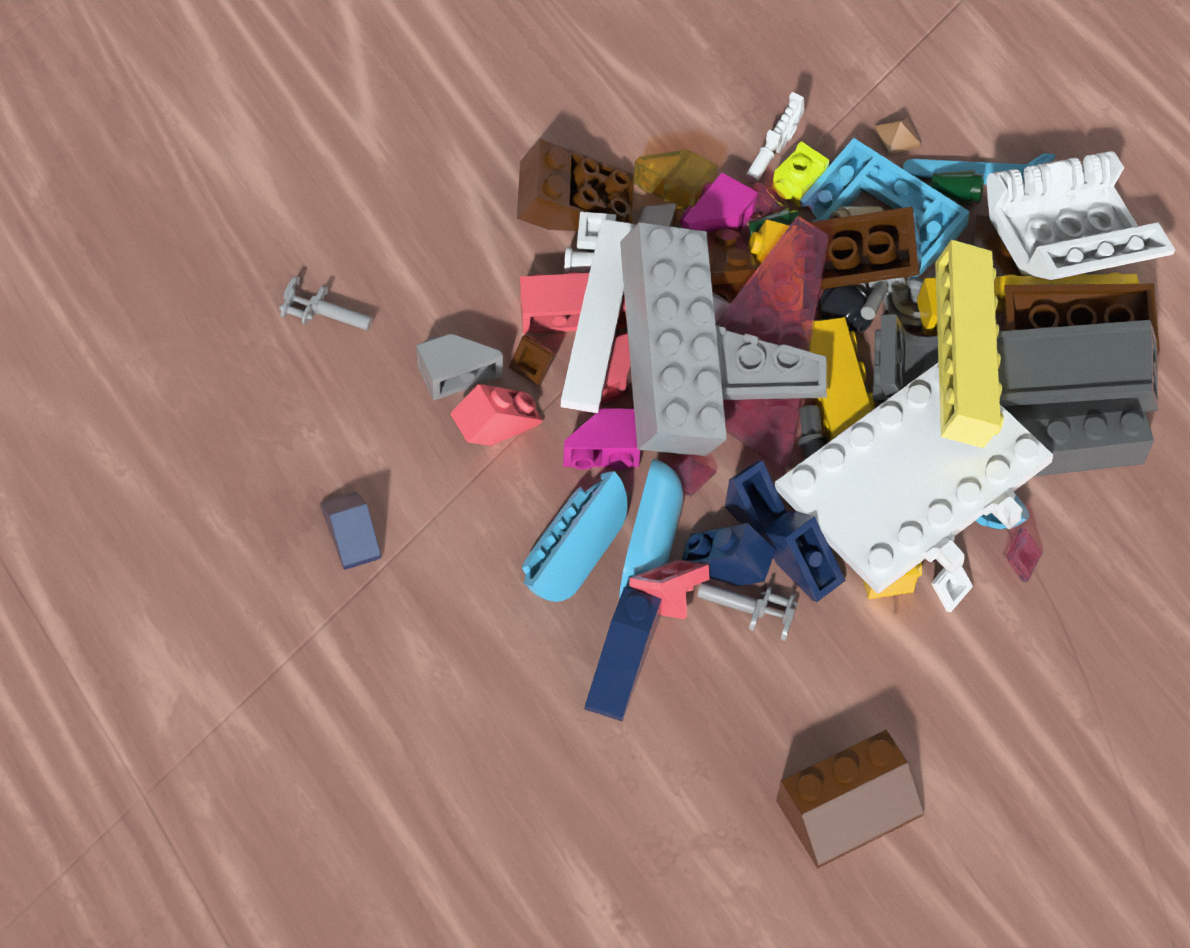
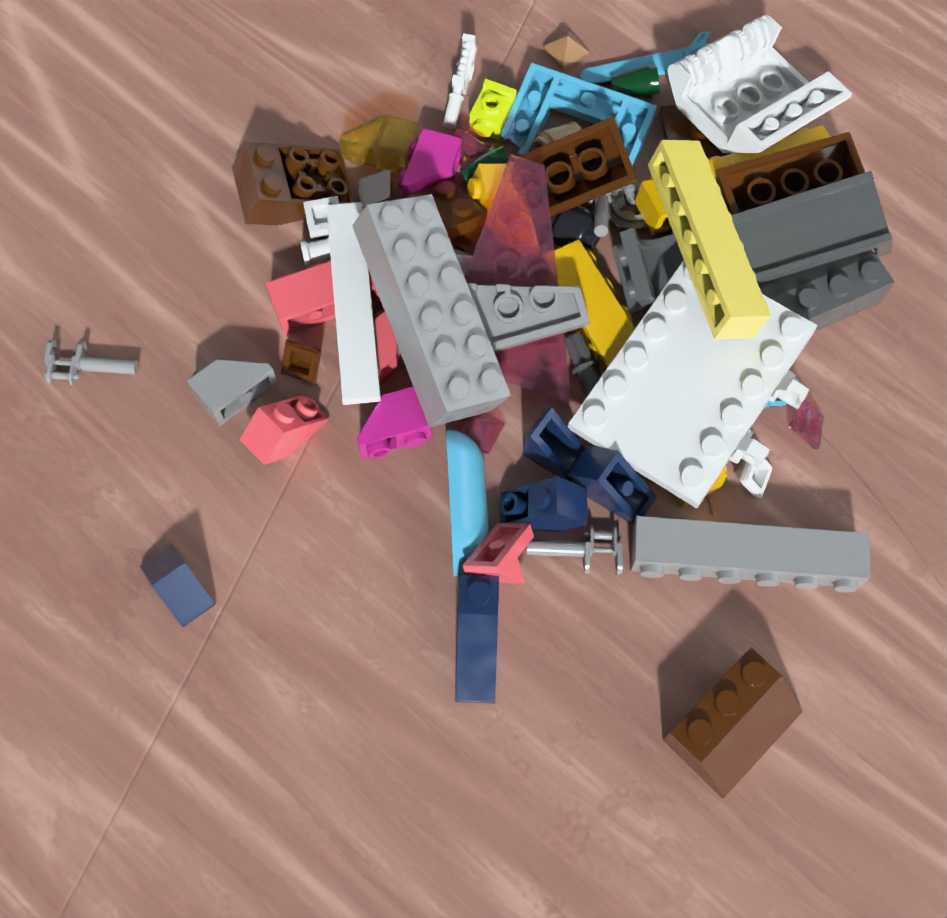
camera: 15 degrees left, 10 degrees up
medium azure brick [522,471,627,602] -> none
none -> light grey brick [631,516,871,592]

